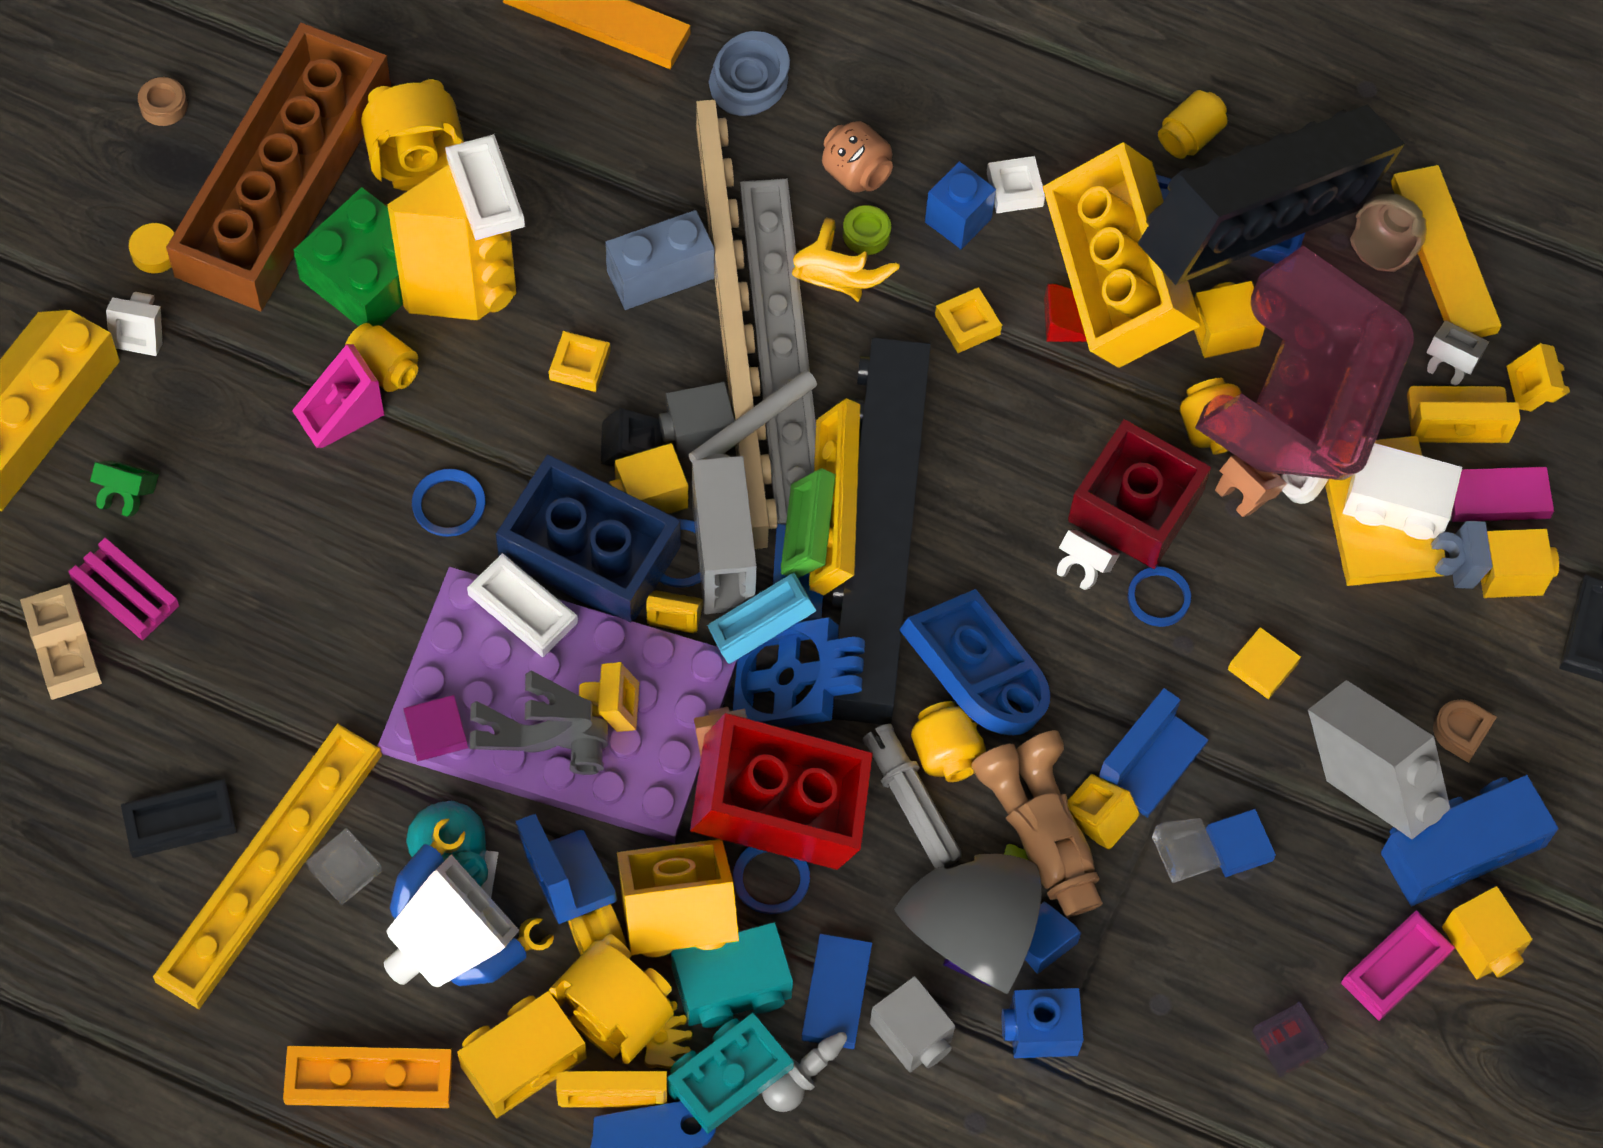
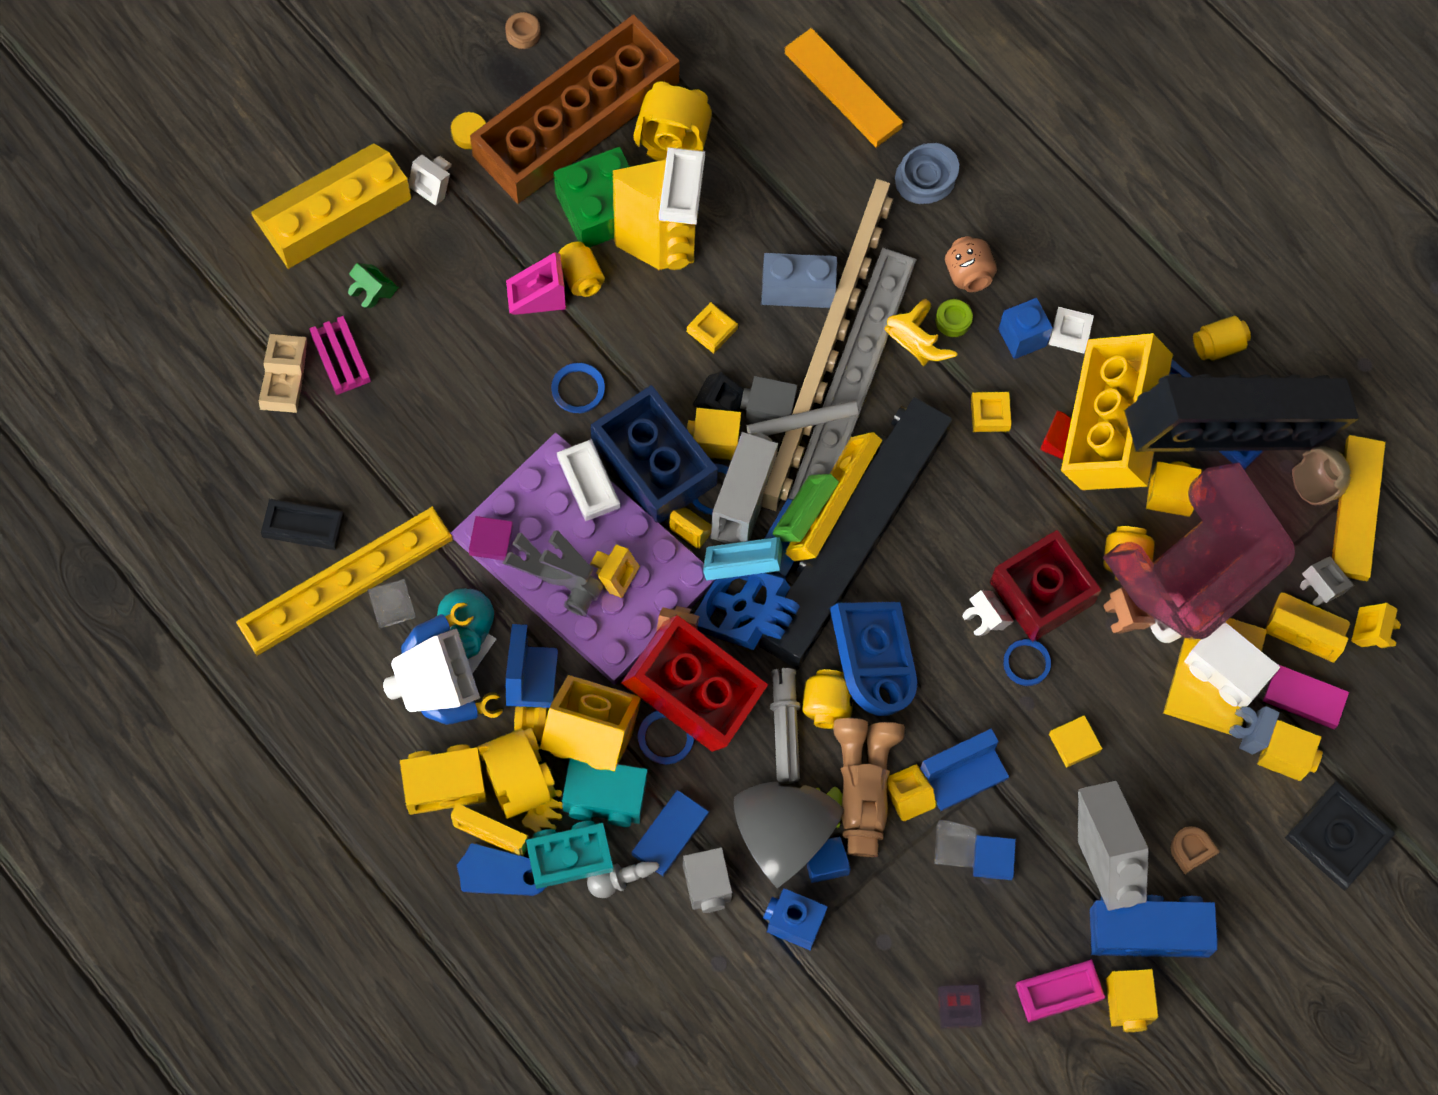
camera: 25 degrees right, 5 degrees up
light orange plate [283,1046,453,1108] -> none

